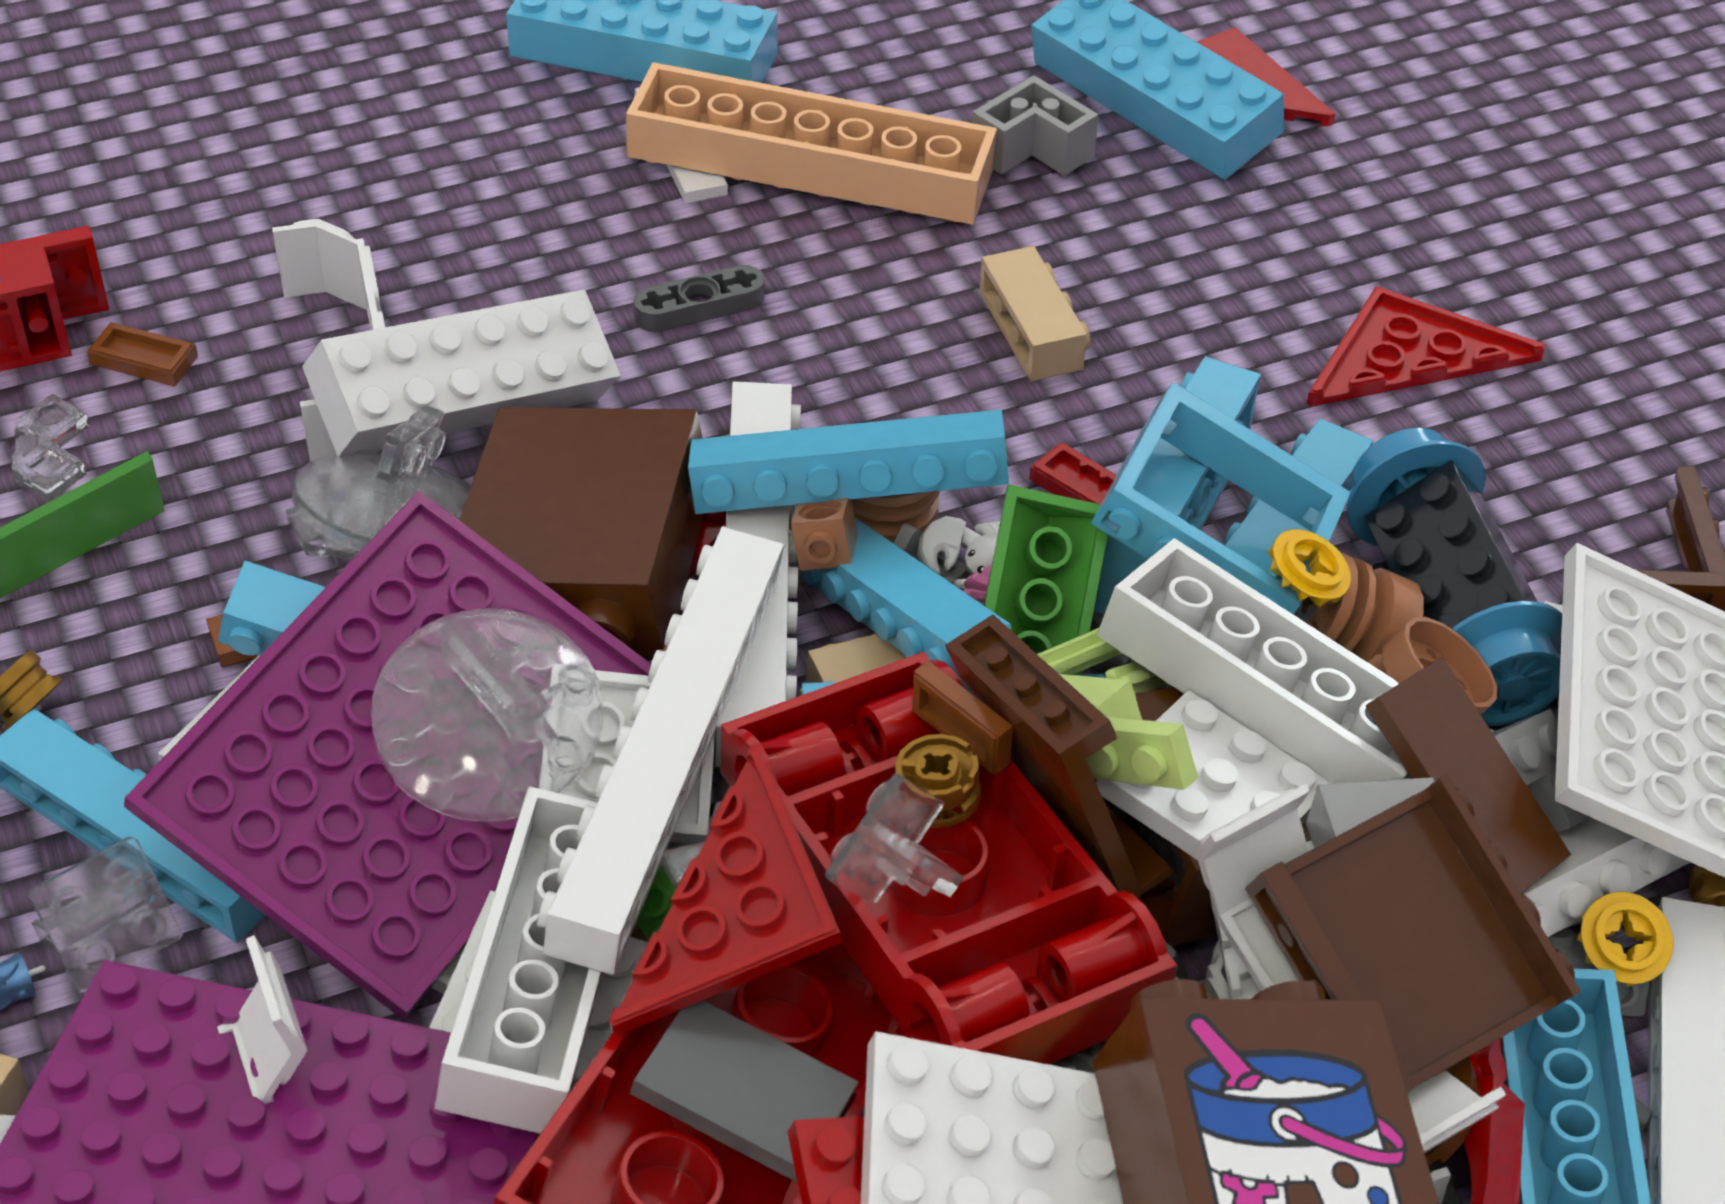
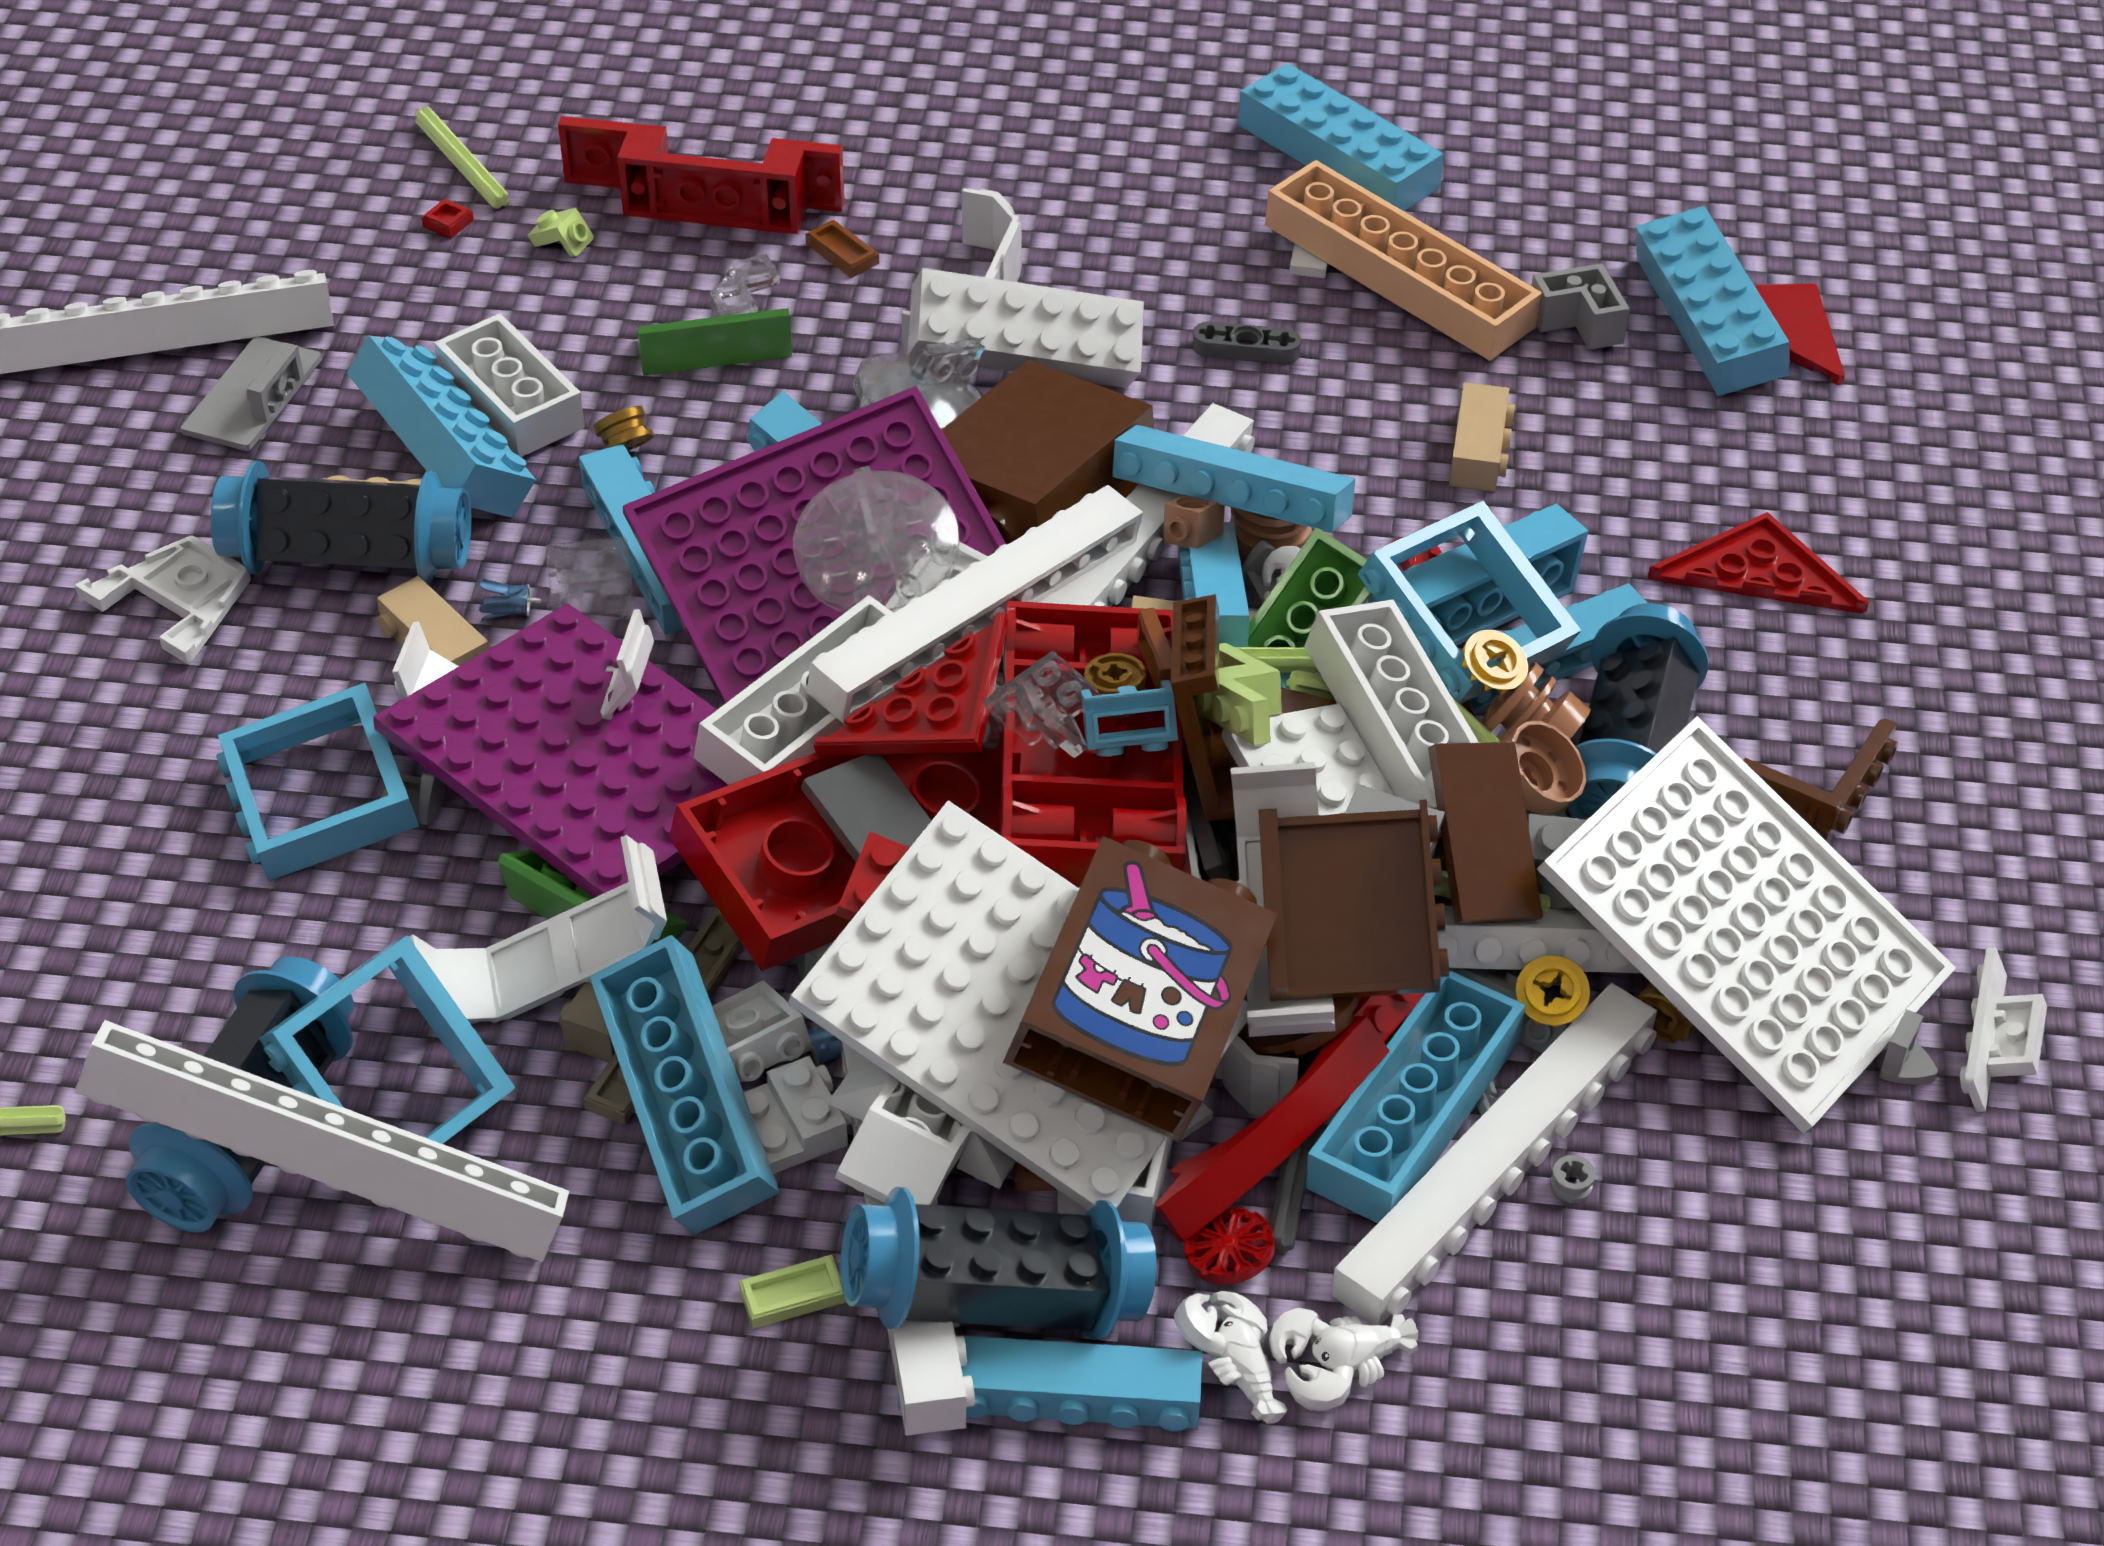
camera: 30 degrees right, 0 degrees up
none -> medium azure window [1081,680,1178,756]

